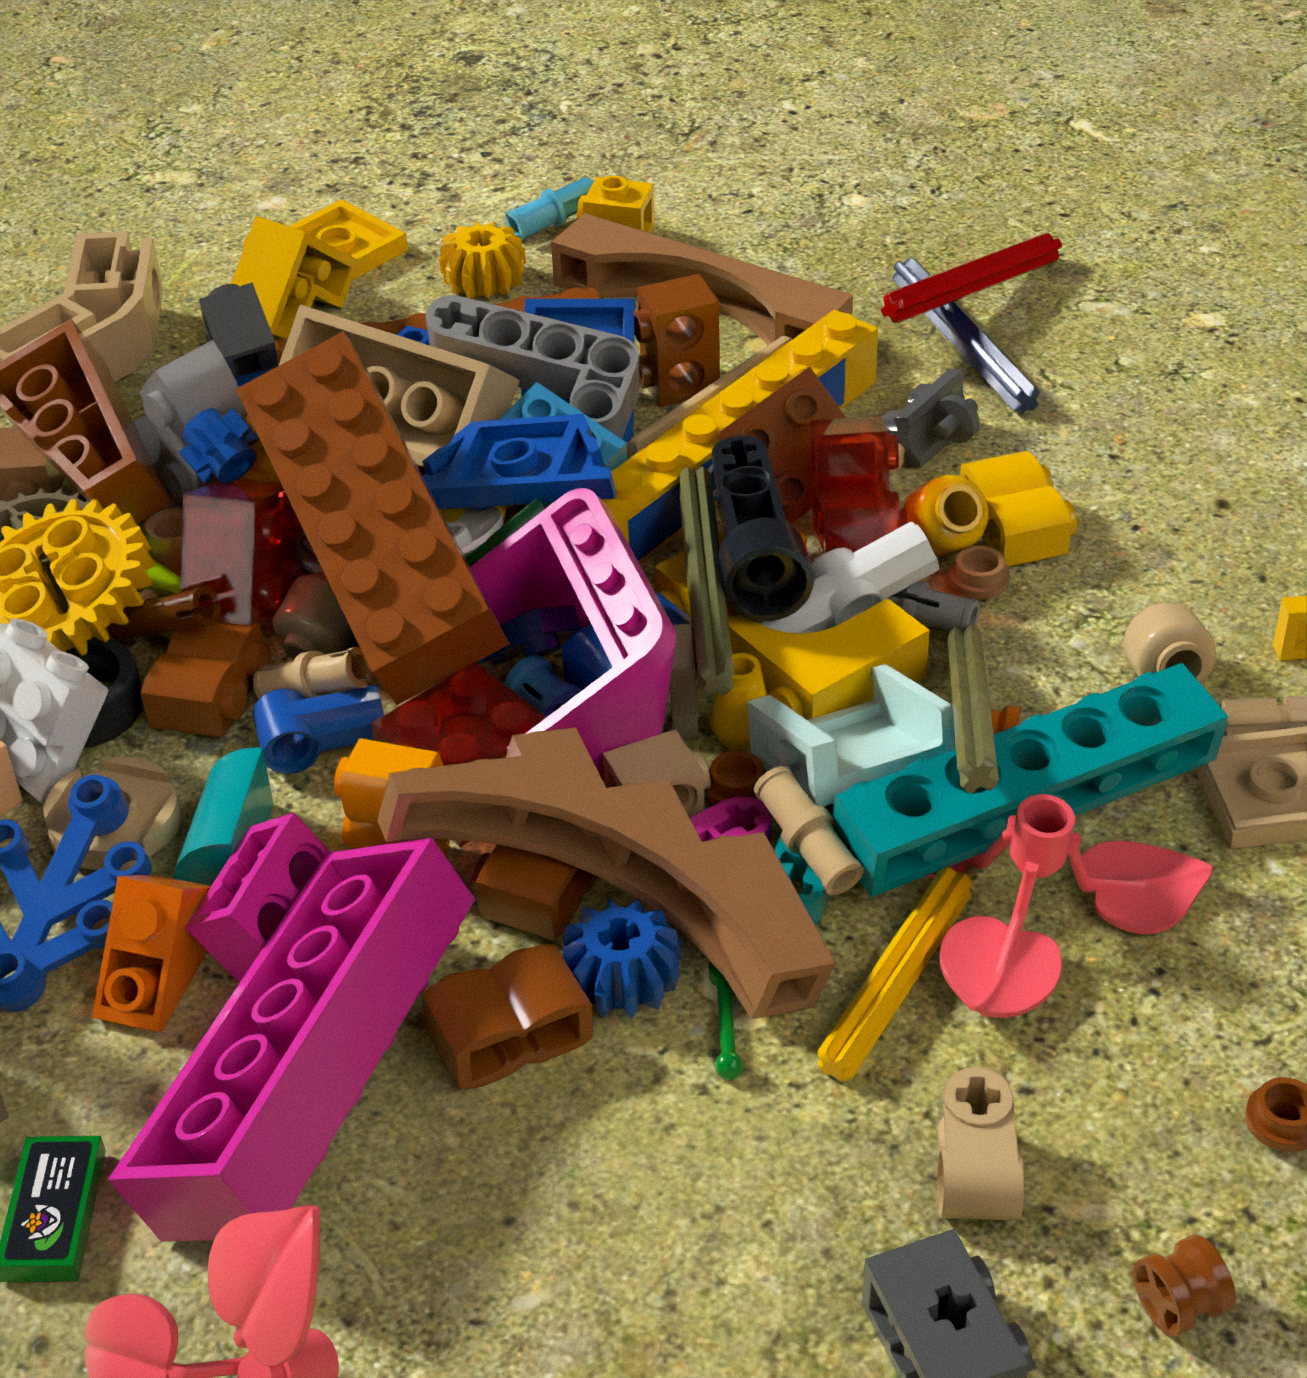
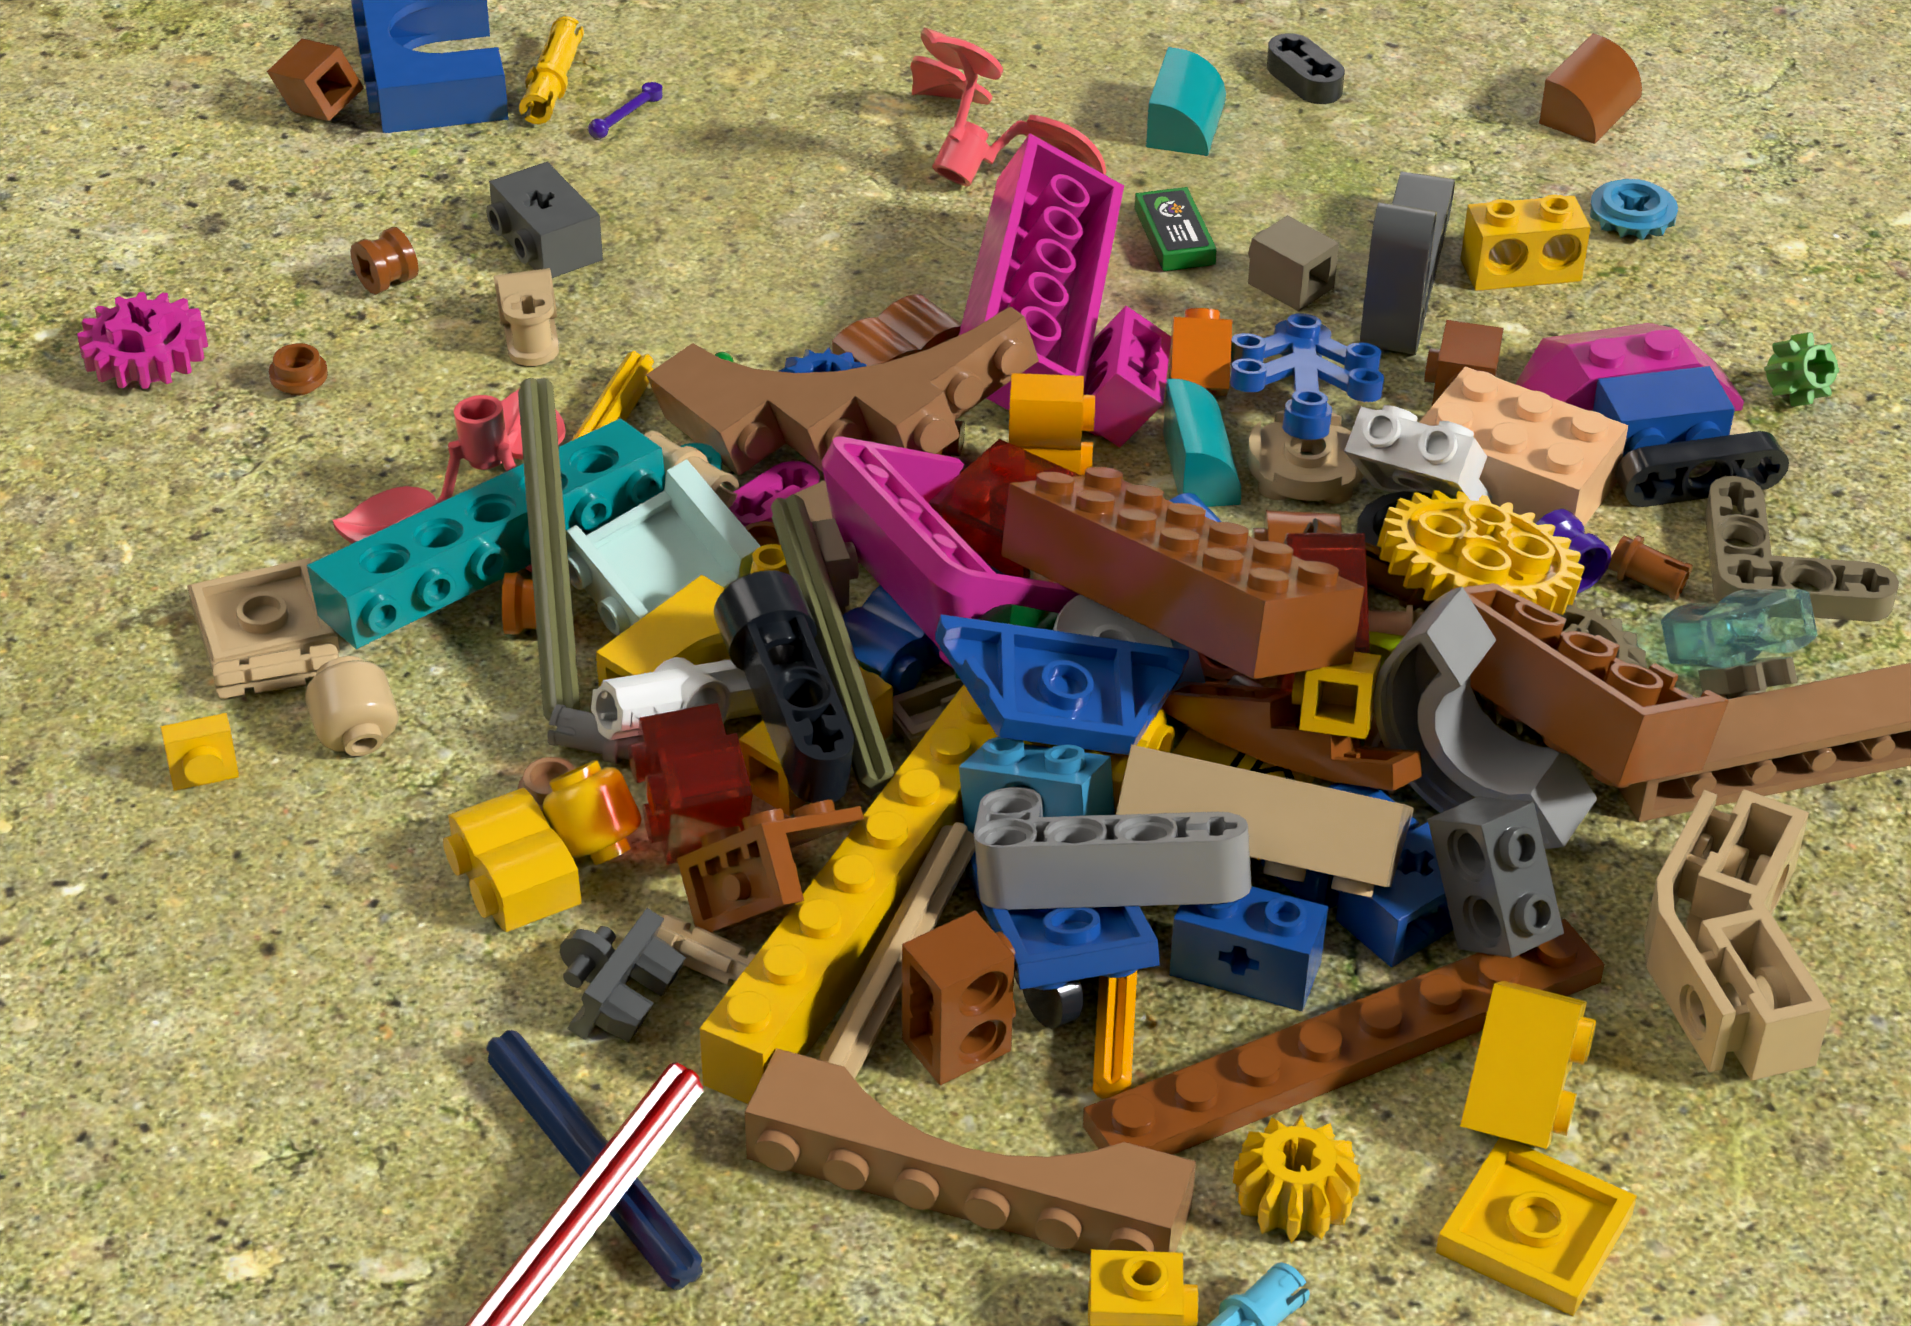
camera: 165 degrees right, 0 degrees up
blue gear [179,408,259,483] -> none

